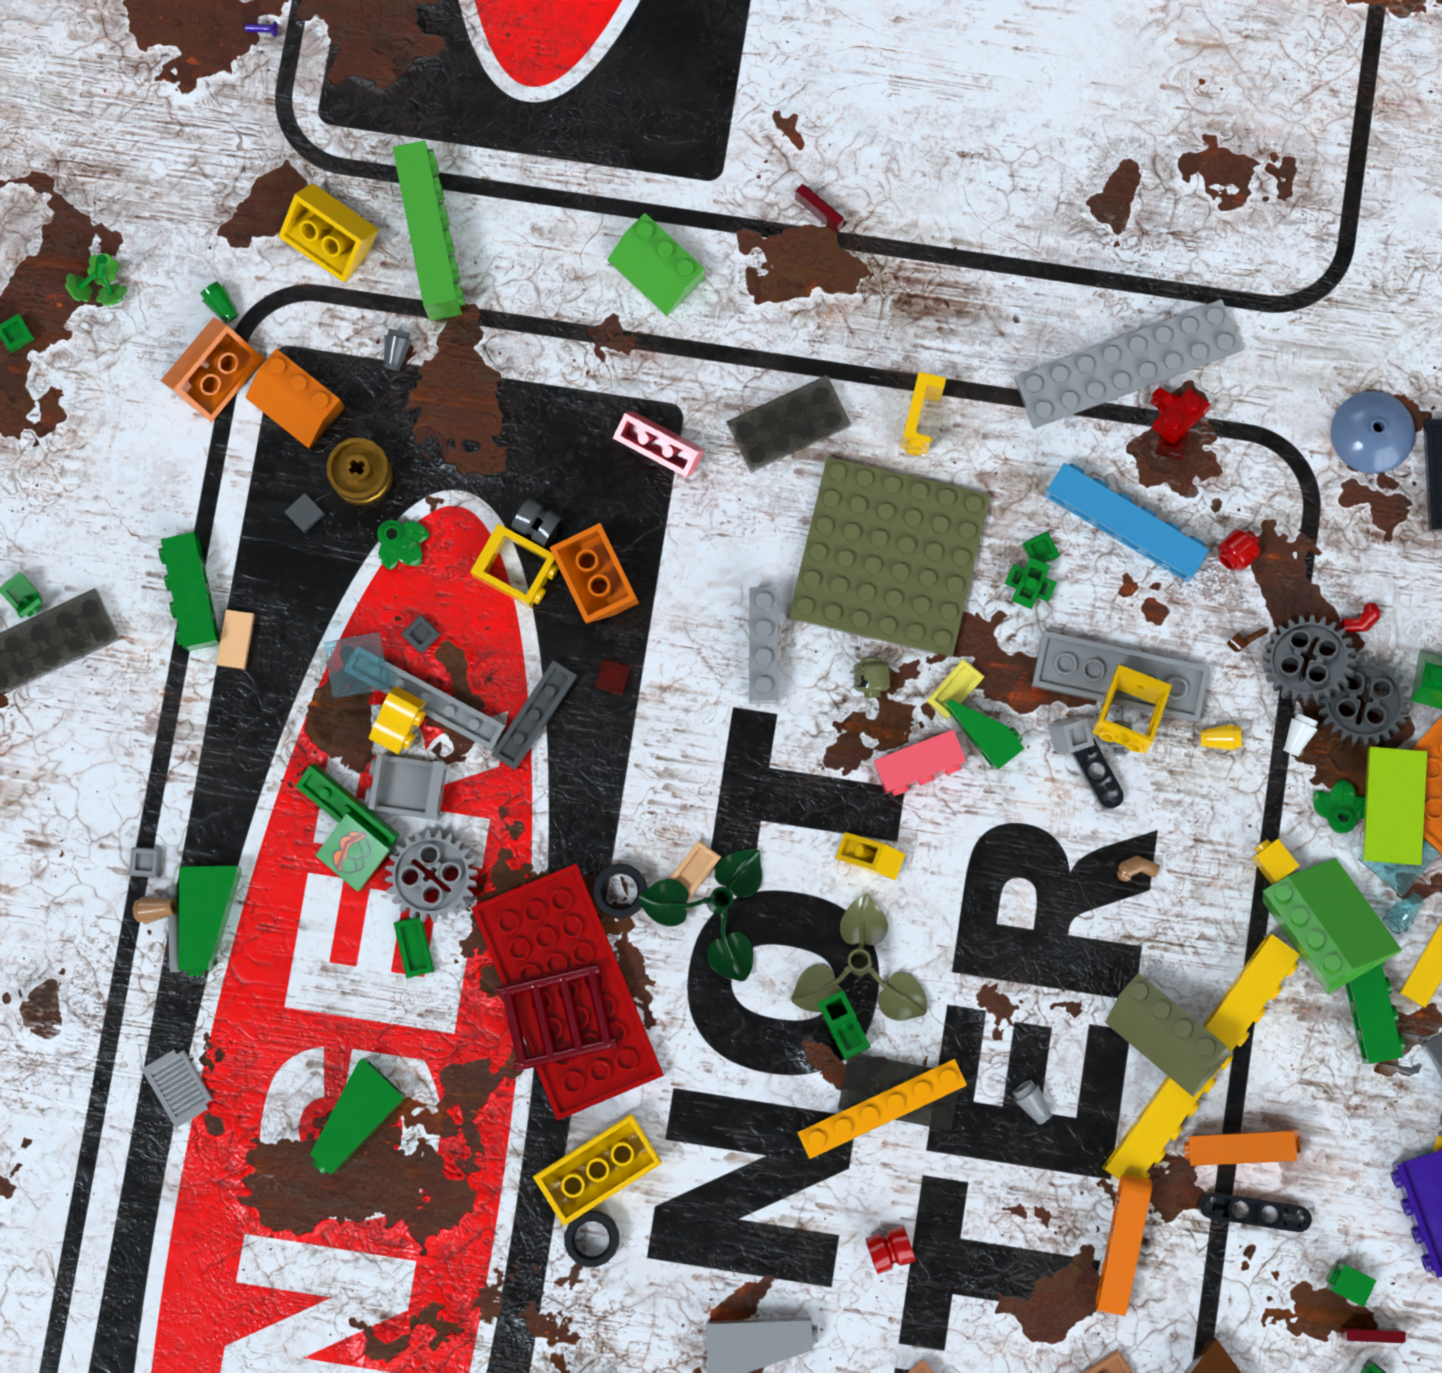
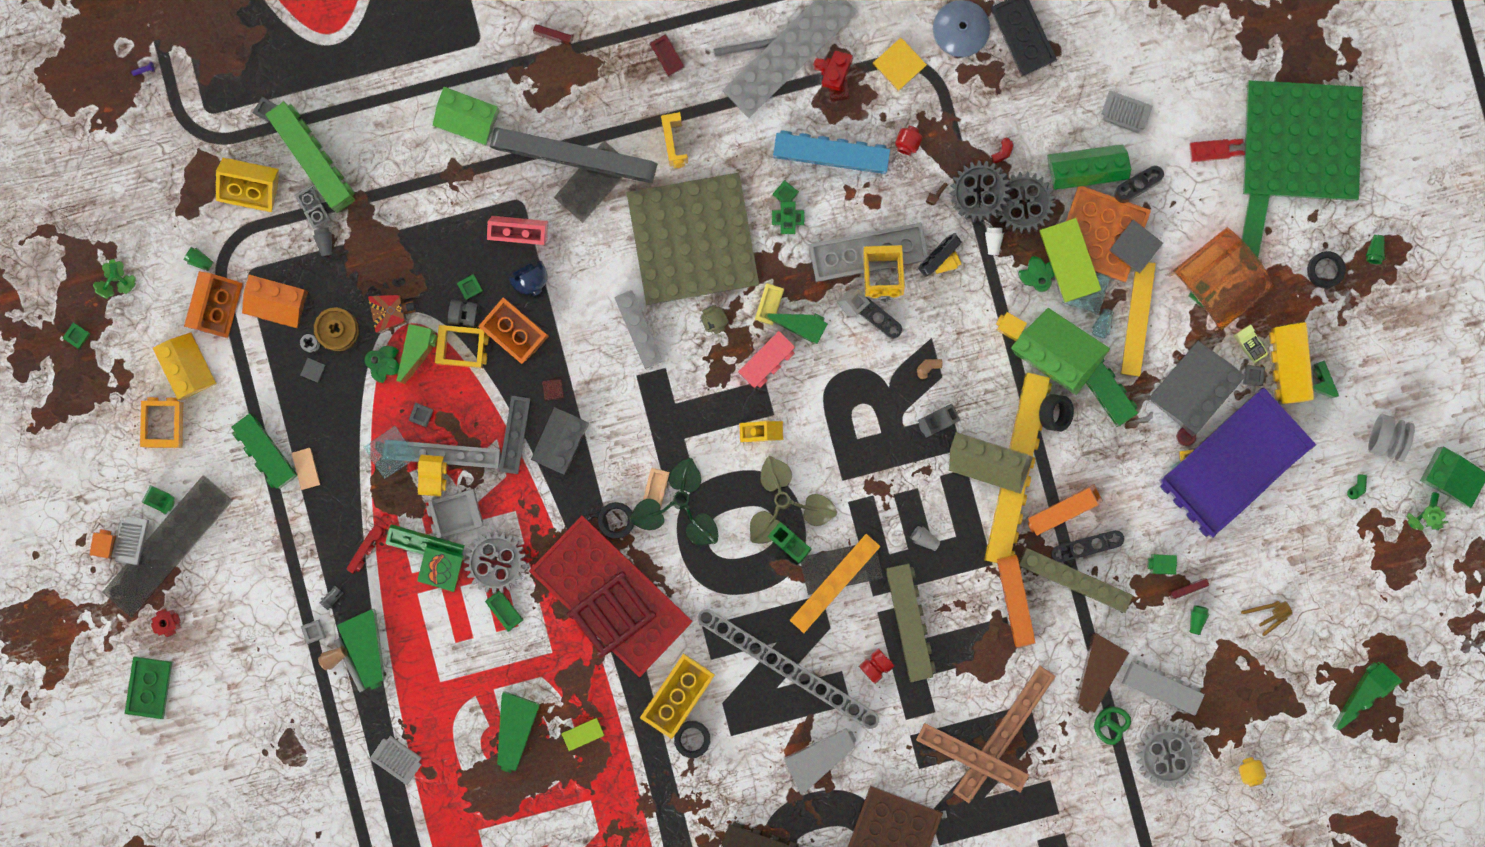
camera: 30 degrees left, 5 degrees up
none -> light orange window [140,397,184,448]
none -> yellow slope [152,332,217,401]
none -> dark grey tile [253,97,278,123]
none -> light grey slope [295,185,330,229]
none -> light grey bush [300,334,320,353]
none -> dark grey pin [319,586,344,610]
none -> red hinge [346,526,384,574]
none -> torso [368,295,416,334]
none -> bright green slope [396,324,438,384]
none -> green plate [457,274,483,301]
none -> dark grey beam [490,128,658,183]
none -> dark blue cylinder [508,261,548,296]
none -> dark grey slope [531,407,589,475]
none -> lime tile [561,718,605,751]
none -> dark red tile [649,34,685,77]
none -> light grey beam [698,609,879,729]
none -> flat silver bar [714,37,777,56]
none -> yellow tile [873,37,927,92]
none -> olive brick [885,564,936,682]
none -> dark grey brick [917,404,960,437]
none -> black beam [918,233,962,277]
none -> olive brick [1019,548,1133,613]
none -> black tyre [1039,394,1074,432]

